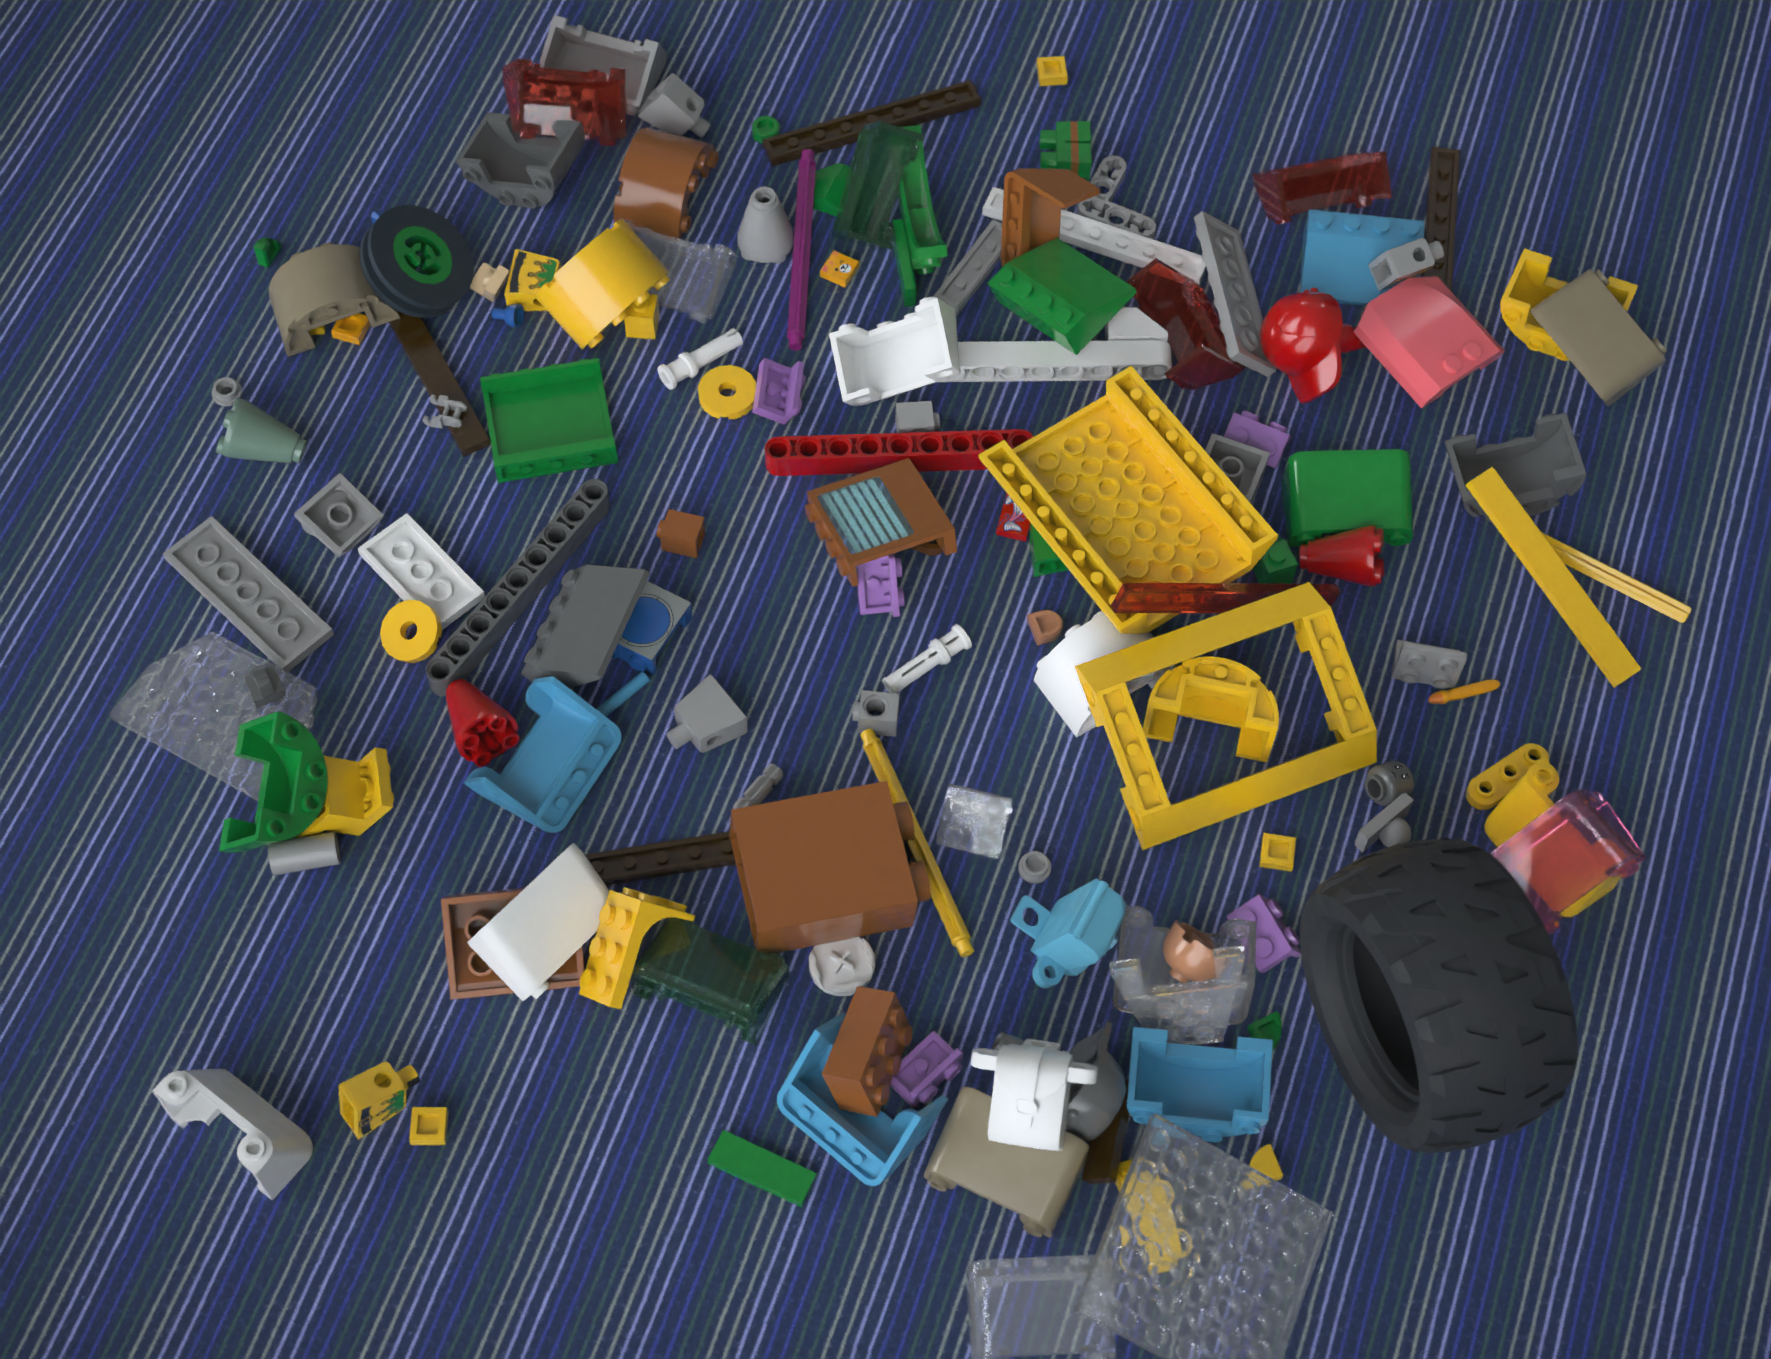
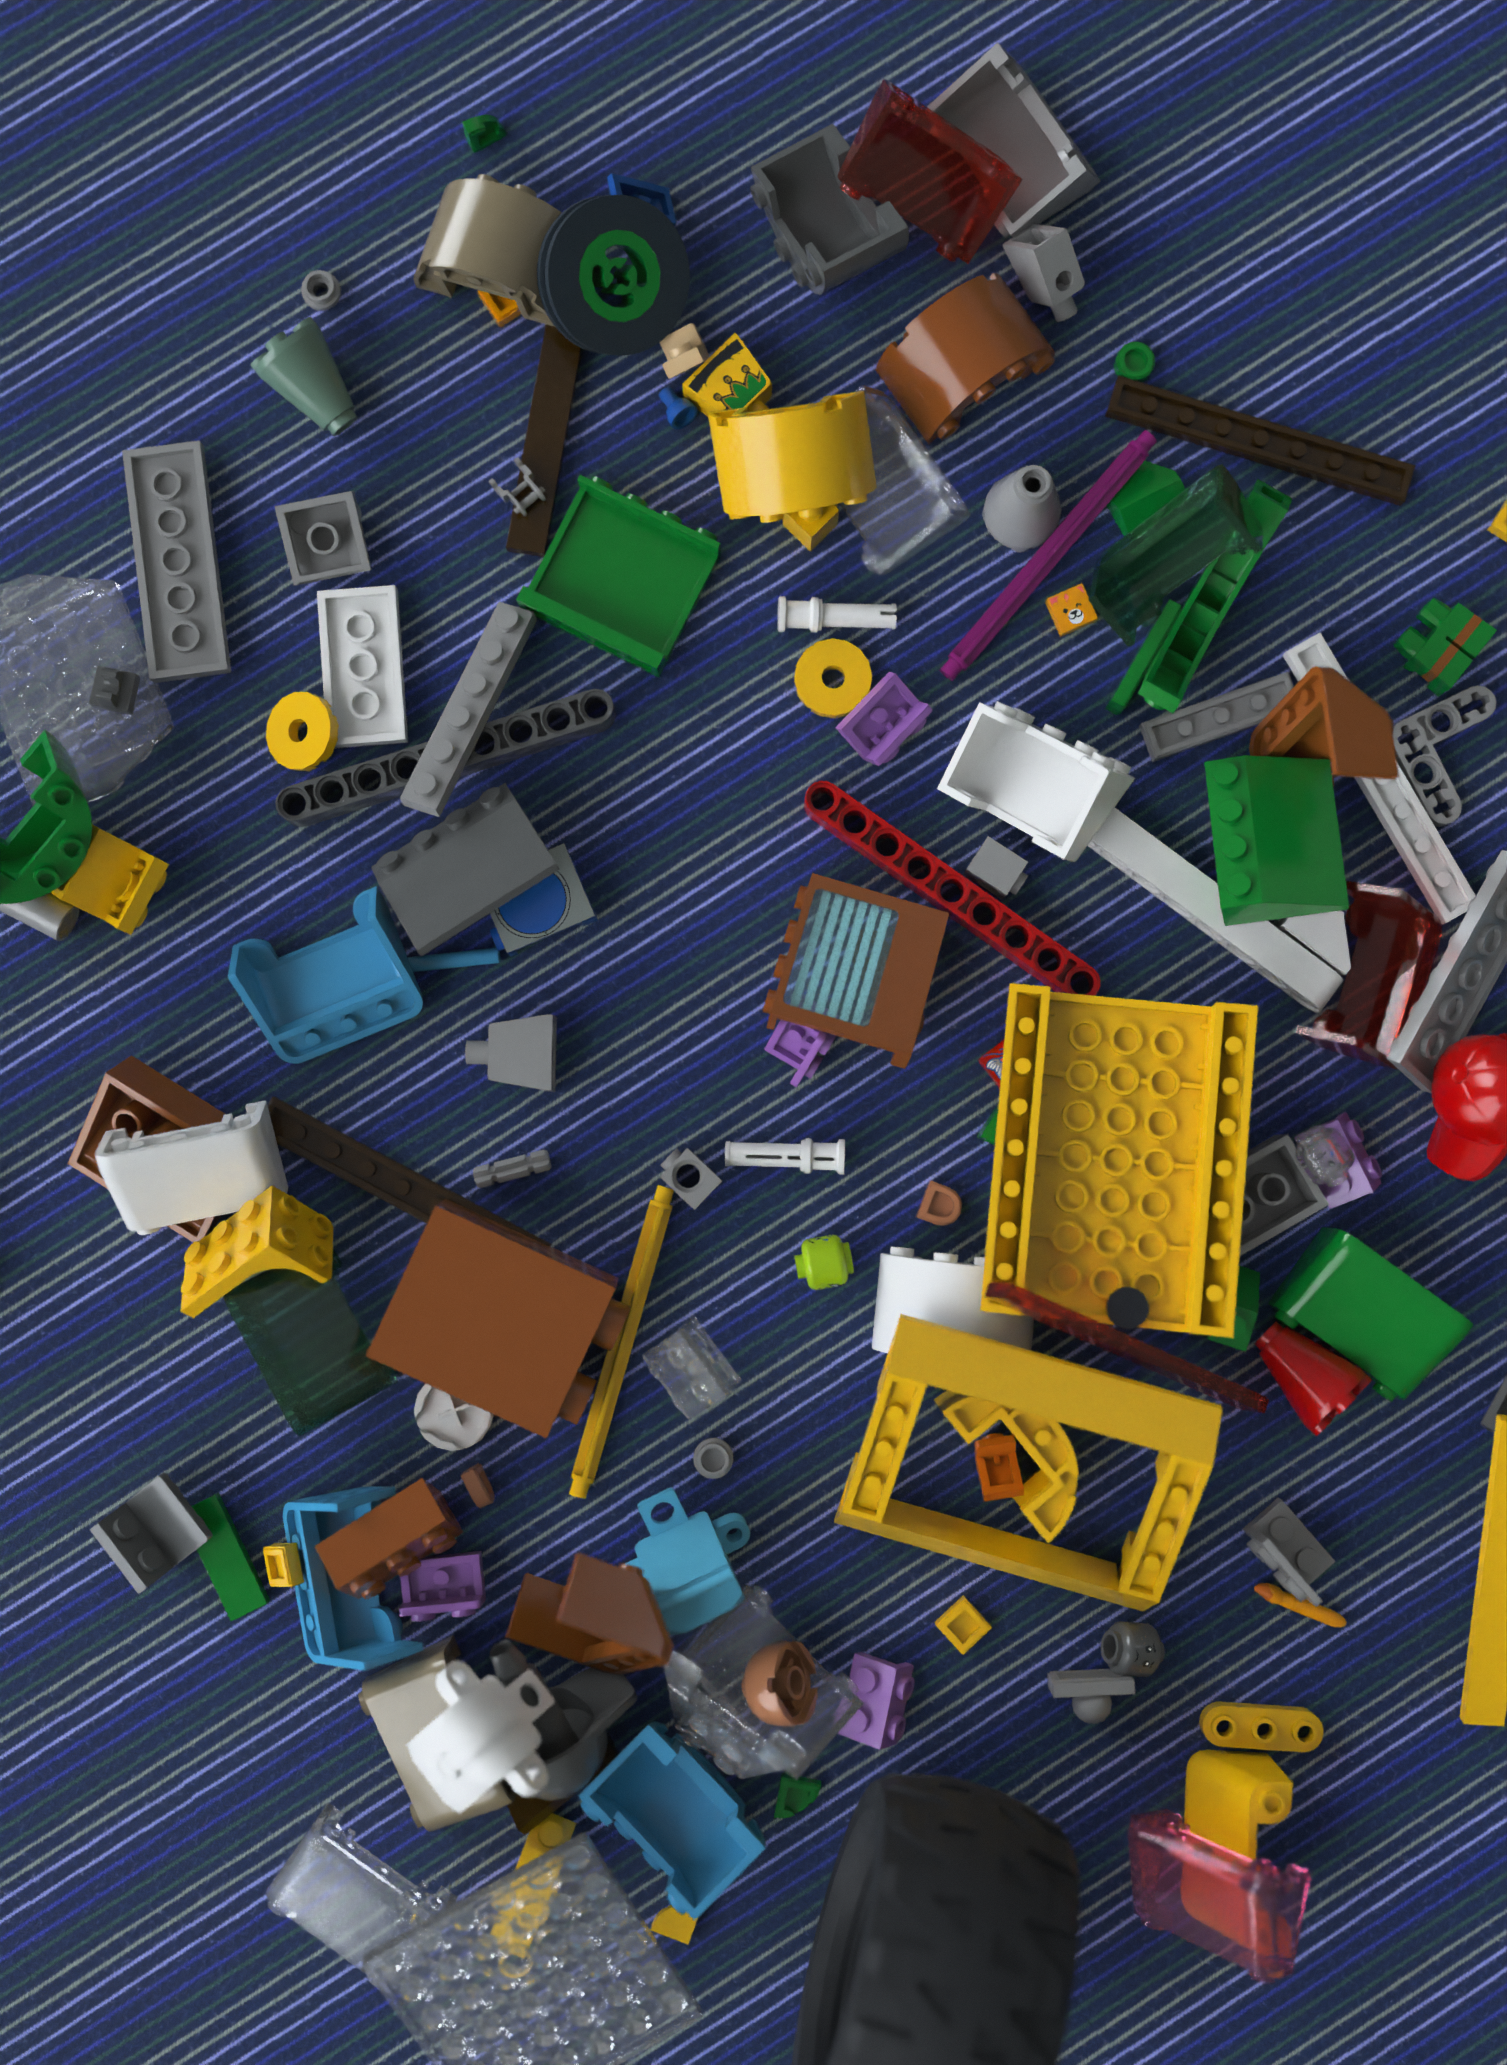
camera: 40 degrees right, 25 degrees up
red cone [446,679,520,767] -> none
dark orange brick [656,509,706,558] -> none
none -> dark grey bracket [90,1473,213,1594]
none -> yellow tile [263,1543,304,1587]
none -> light grey plate [400,602,537,817]
none -> nougat tile [460,1463,495,1509]
none -> dark orange windscreen [506,1553,674,1675]
none -> lime head [794,1234,854,1290]
none -> orange bracket [975,1433,1024,1502]
none -> black tile [1106,1287,1149,1329]
none -> clear head [1294,1124,1355,1187]

